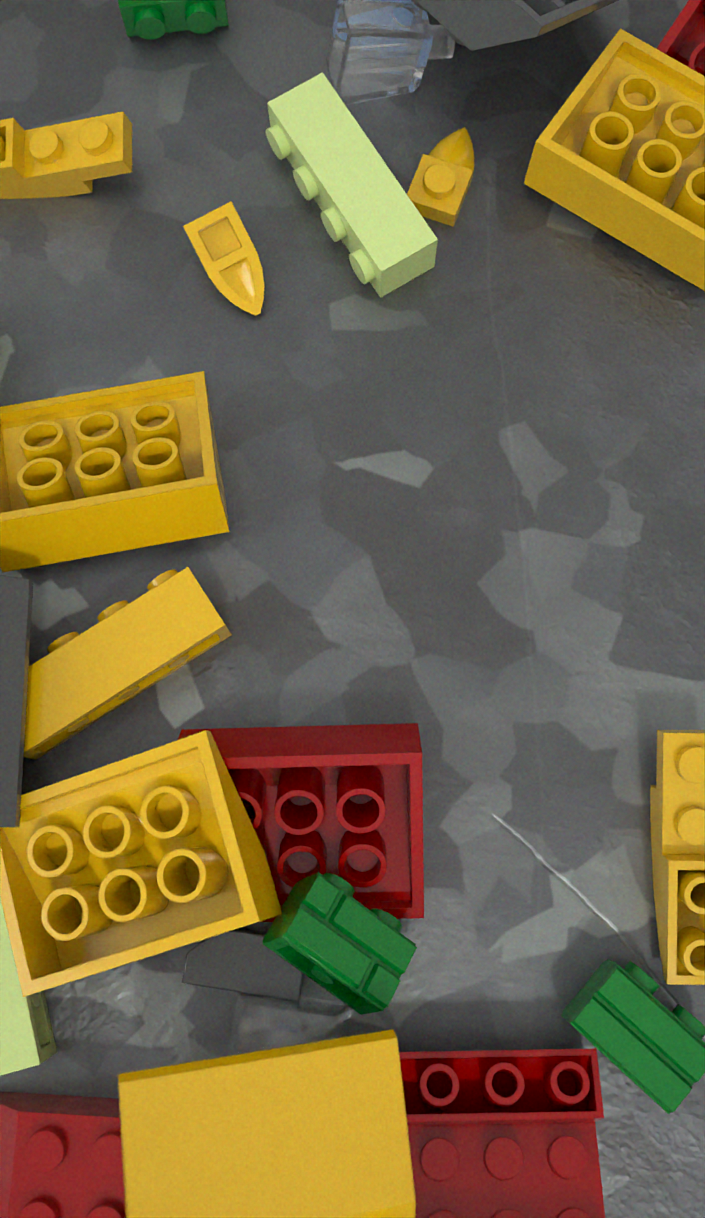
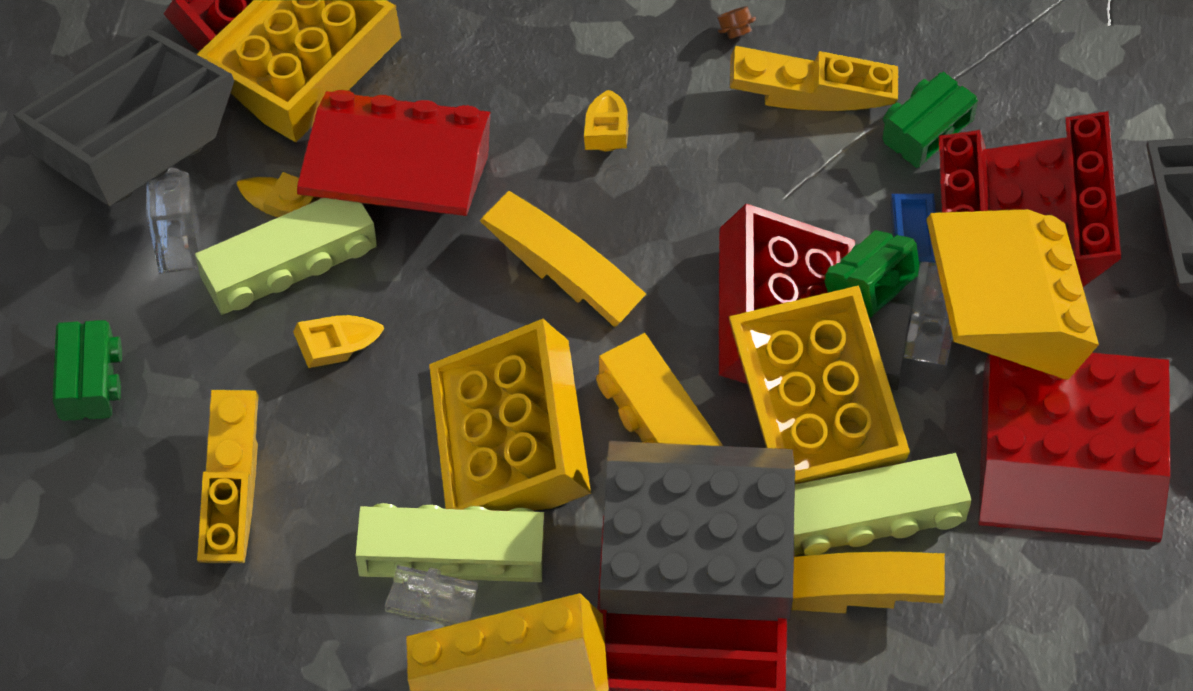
camera: 90 degrees left, 20 degrees down
none -> red slope [297,90,491,216]
none -> yellow slope [480,191,646,328]
none -> yellow plate [584,90,629,152]
none -> blue tile [890,193,938,272]

